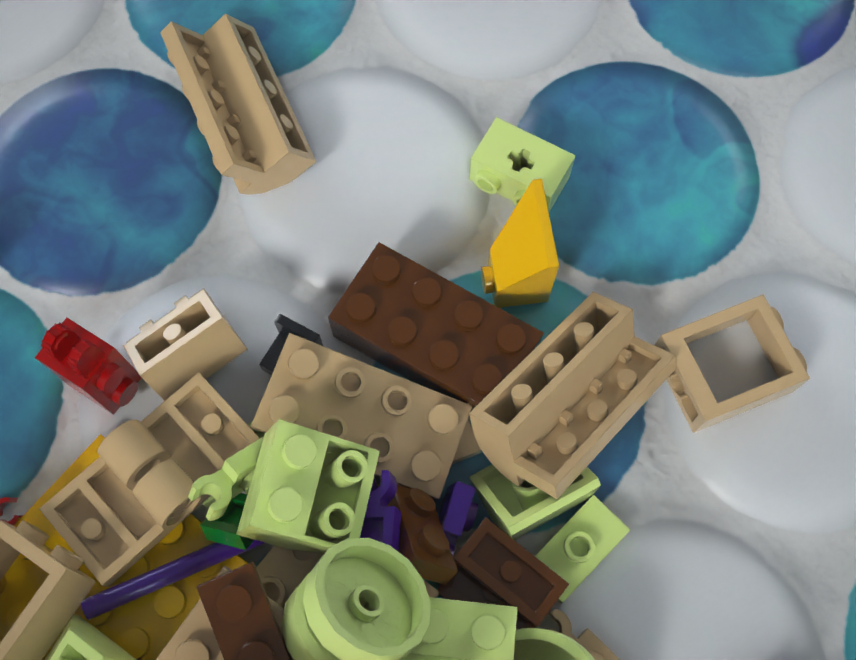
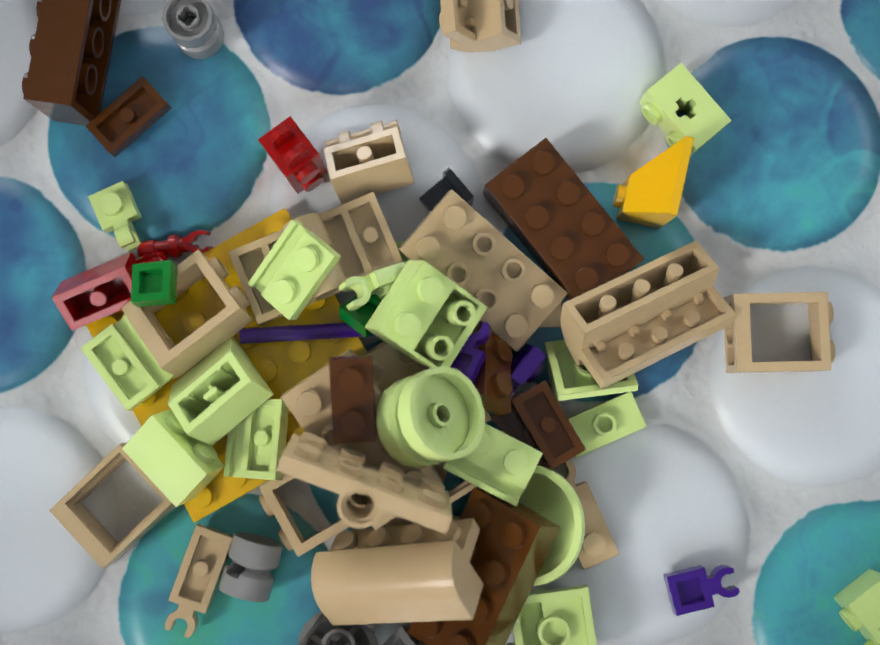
camera: 20 degrees right, 15 degrees up
none -> yellowish green plate [248,220,341,320]

